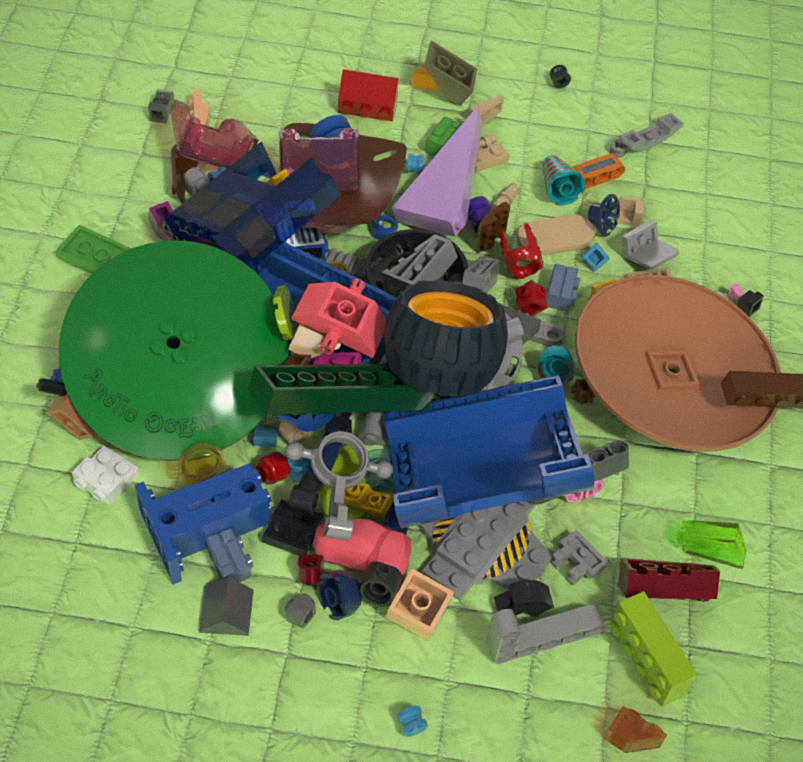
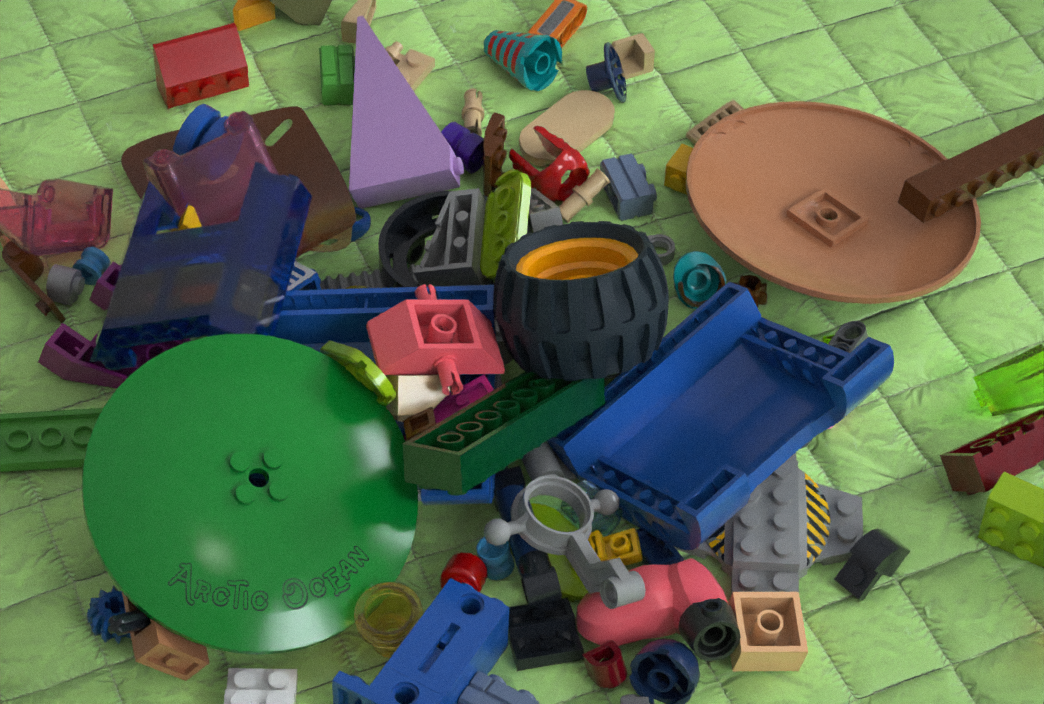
camera: 30 degrees left, 5 degrees down
dark azure slope [253,425,279,447] -> none
tan plate [278,420,308,443] -> none
dark azure wheel [407,153,424,173] -> none
light grey beam [486,604,605,664] -> none
red brick [515,280,548,316] -> none
light grey plate [550,530,609,585] -> none
dark azure slope [580,243,610,272] -> none
light grey bracket [622,220,679,269] -> none
black piece [727,283,764,317] -> none
none -> lime tile [480,169,531,282]
none -> tan pin [559,168,610,223]

